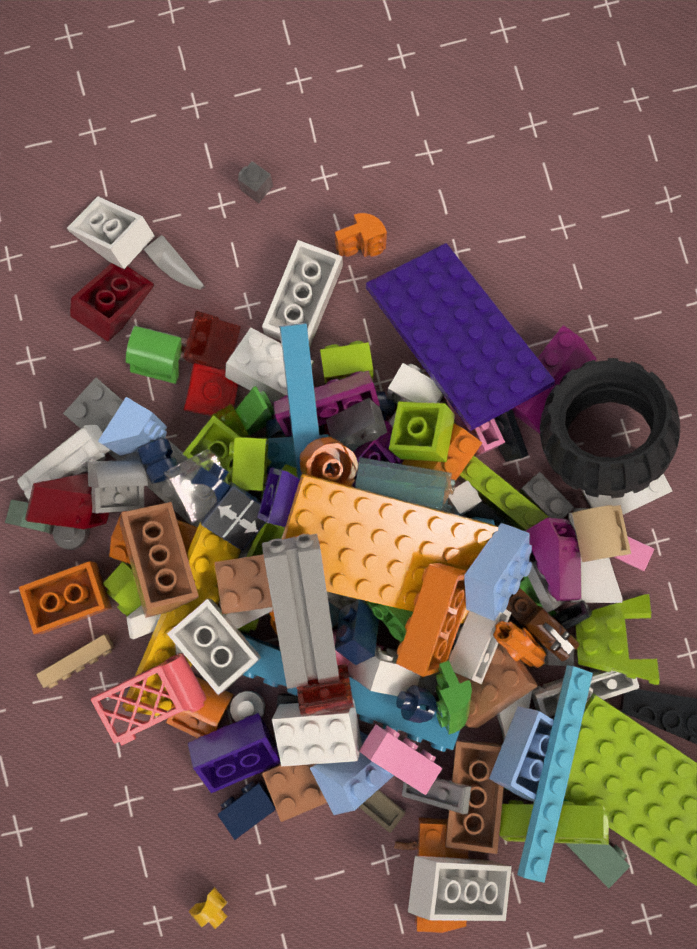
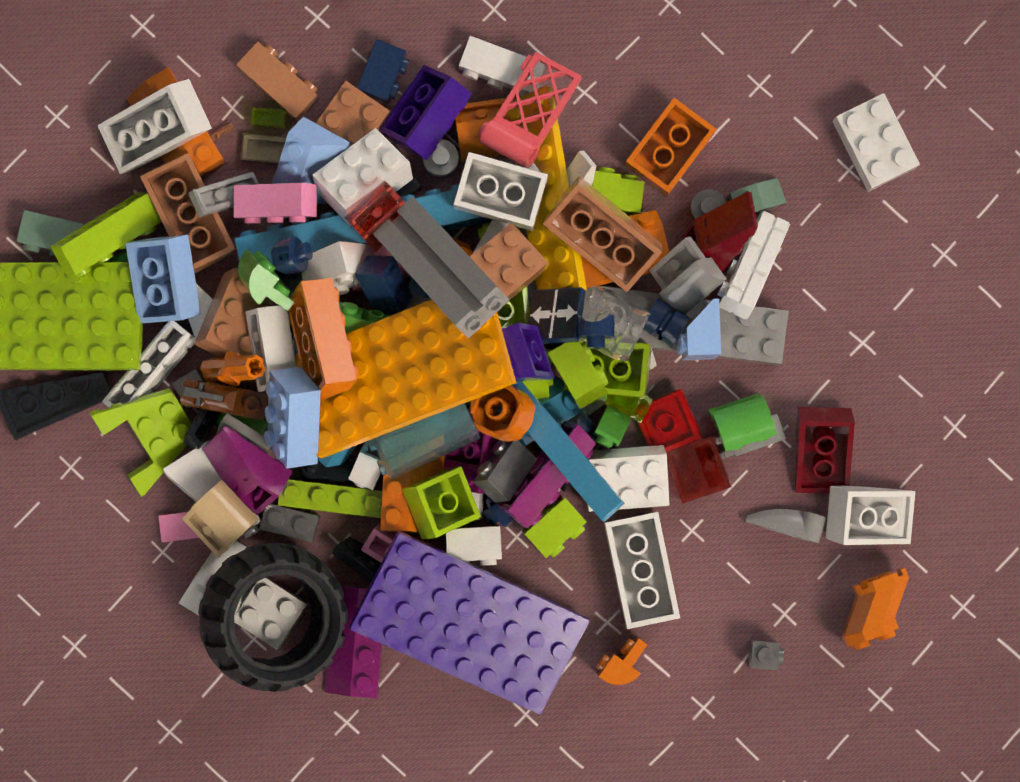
camera: 135 degrees right, 5 degrees up
tan piece [36,634,115,689] -> none
medium azure plate [517,665,593,883] -> none
none -> white brick [234,577,309,650]
none -> nougat brick [237,42,319,122]
none -> clear neon green piece [250,107,286,129]
none -> white brick [459,36,545,97]
none -> orange brick [841,567,909,650]

